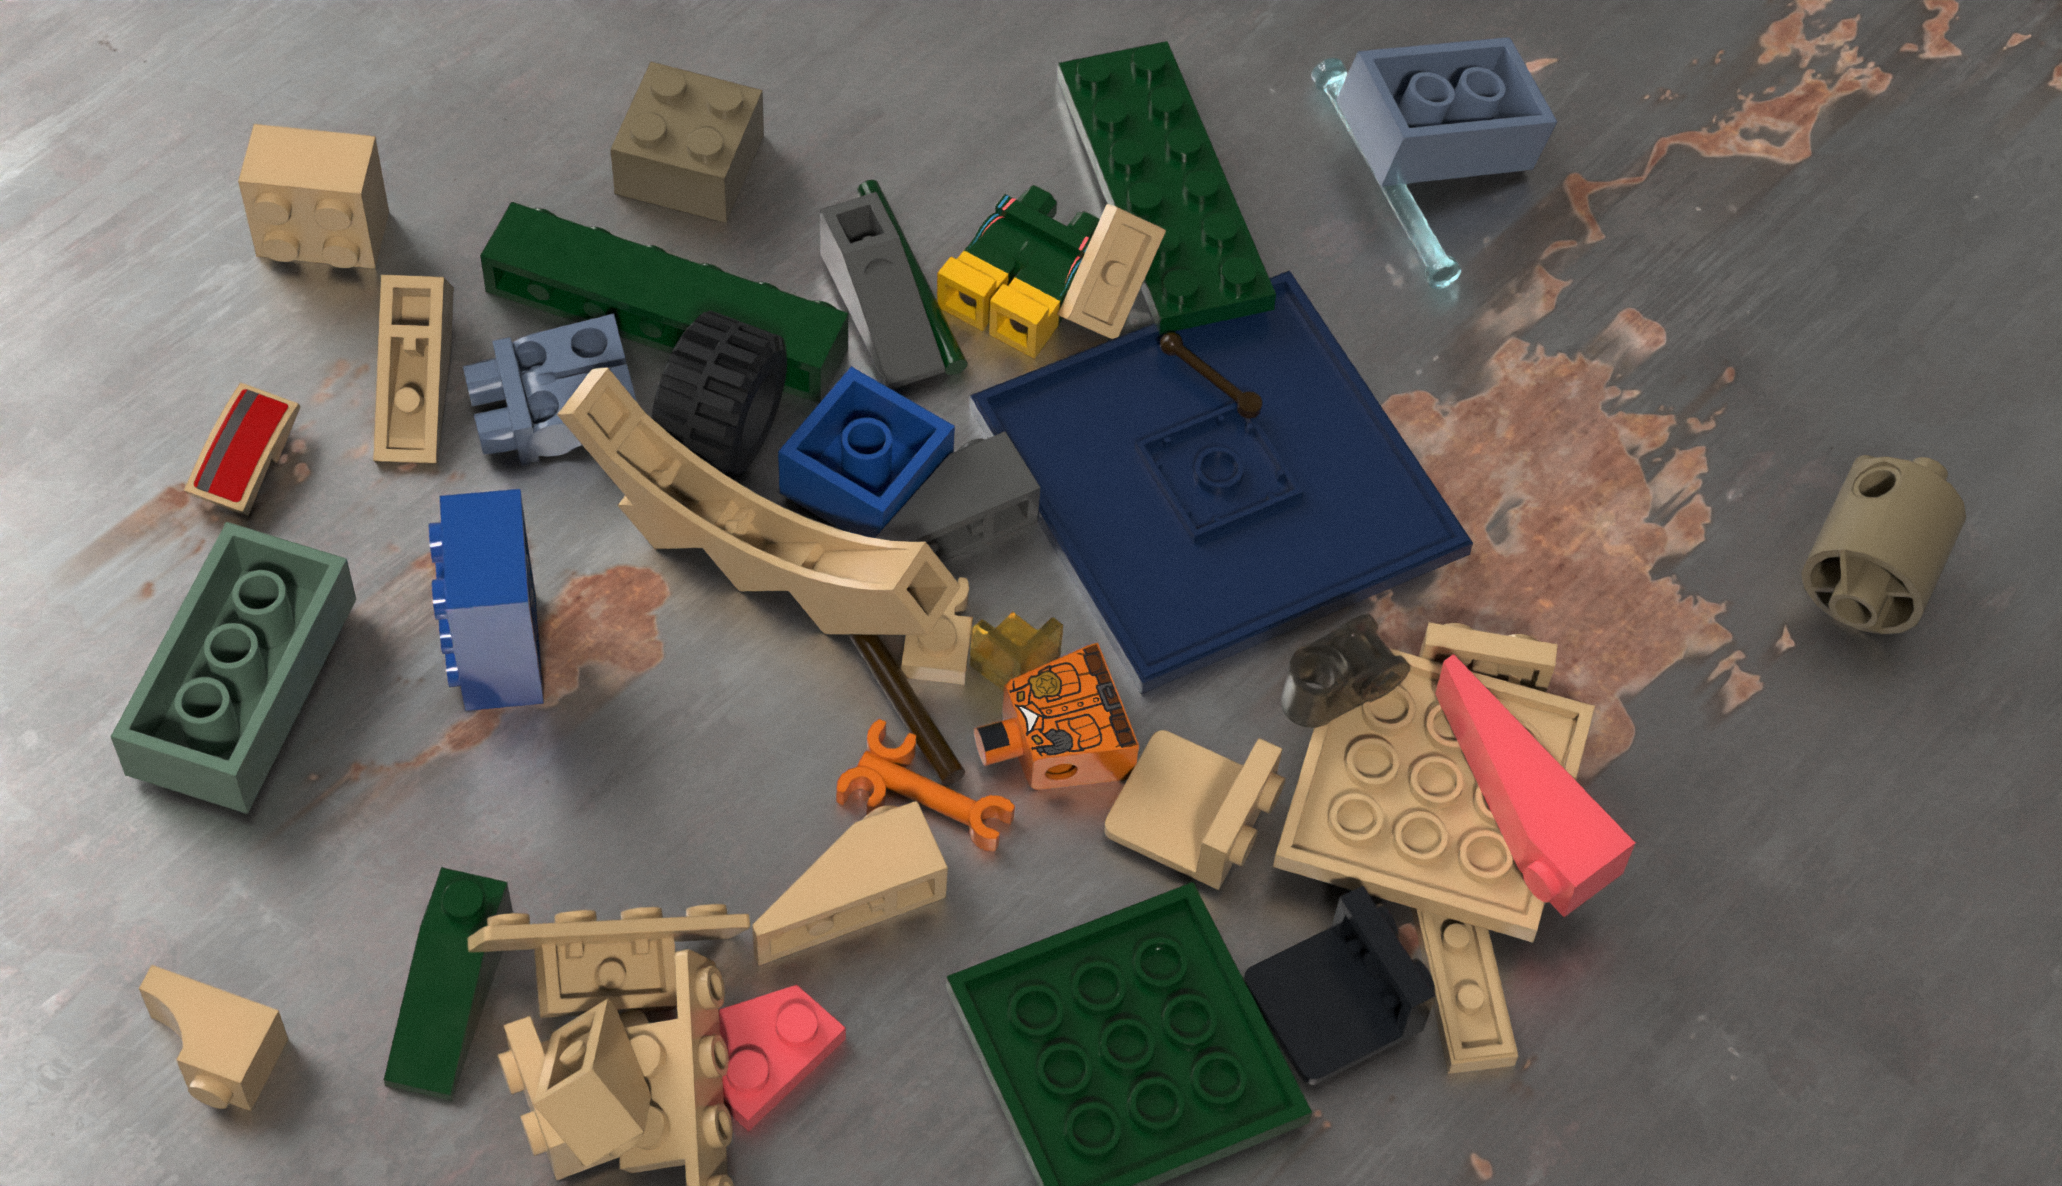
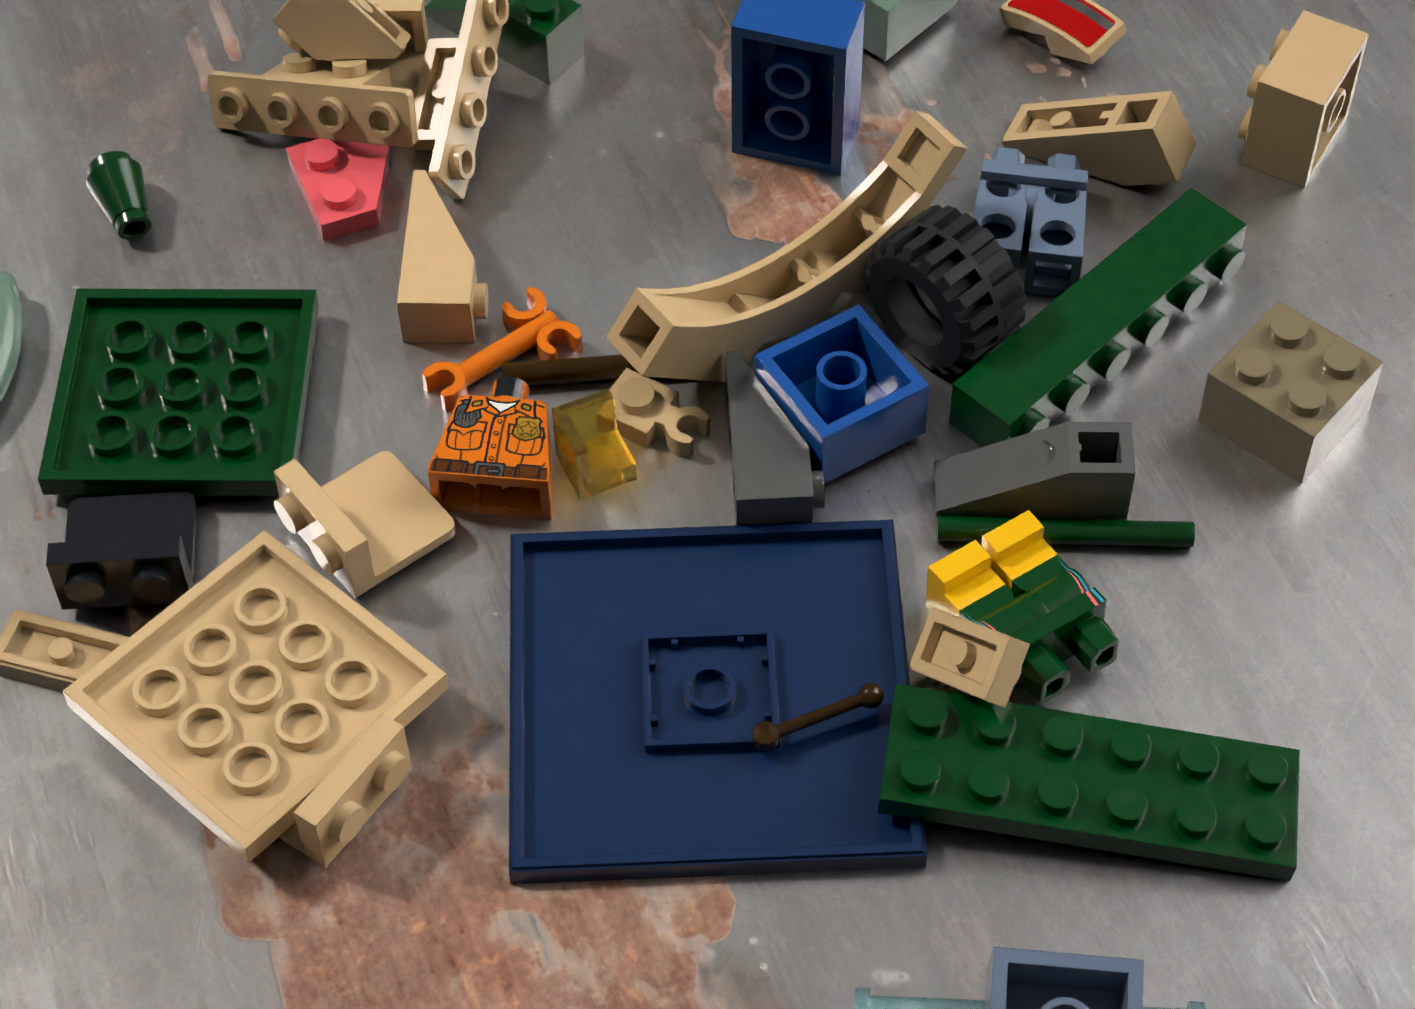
camera: 120 degrees right, 5 degrees down
clear smoke piece [1281,614,1411,728] -> none
coral slope [1435,654,1635,917] -> none

